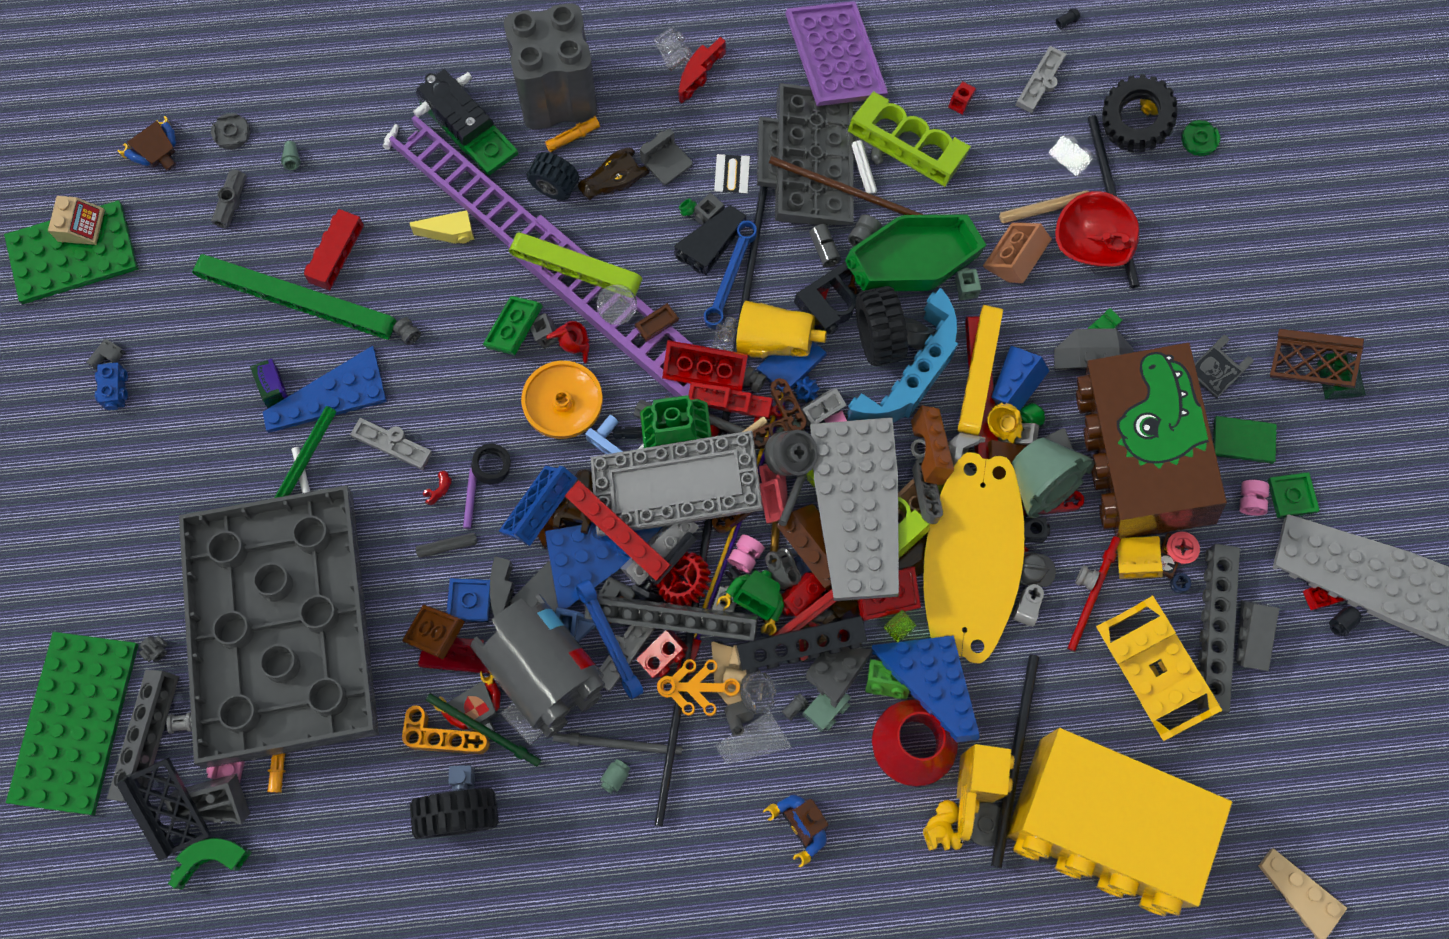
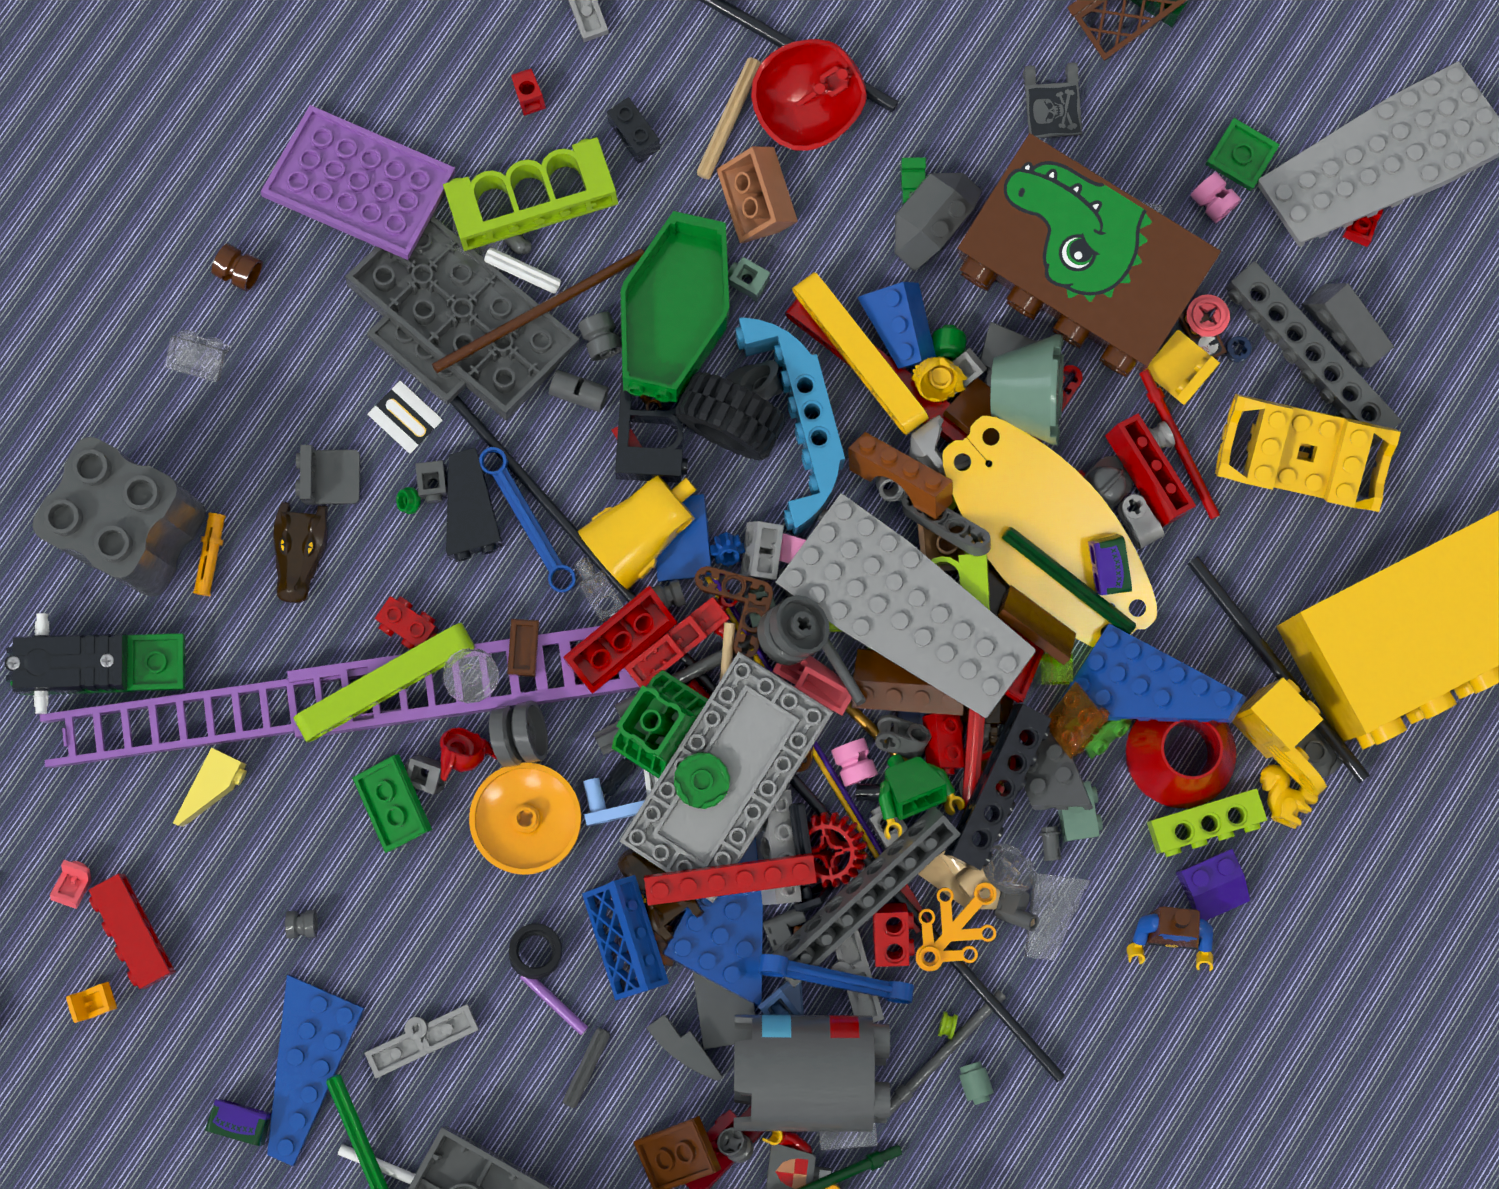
camera: 50 degrees left, 10 degrees up
green beam [192,254,397,340] -> none
white piece [383,124,399,150] -> none
red piece [423,471,452,505] -> none
blue tile [446,578,491,622] -> none
black wheel [526,152,580,201] -> none
red slope [679,37,726,104] -> none
black brick [1024,517,1050,543] -> none
clear bracket [1048,134,1094,177] -> none
green tile [1213,416,1277,464] -> none
black brick [1329,606,1362,636] -> none
none -> coral bracket [50,860,91,909]
none -> light orange bracket [66,982,117,1023]
none -> reddish brown wheel [211,243,263,292]
none -> red brick [375,596,439,650]
none -> dark grey wheel [489,701,548,767]
none -> black brick [607,97,660,164]
none -> green tile [674,752,730,809]
none -> dark grey wheel [717,1128,754,1163]
none -> lime bush [938,1011,958,1039]
none -> reddish brown tile [998,585,1076,665]
none -> dark green axle [1002,527,1136,634]
none -> clear orange hinge [1048,681,1110,759]
none -> dark purple piece [1088,534,1132,595]
none -> red brick [1105,413,1196,528]
none -> lime brick [1147,788,1267,857]
none -> dark purple slope [1176,849,1250,921]

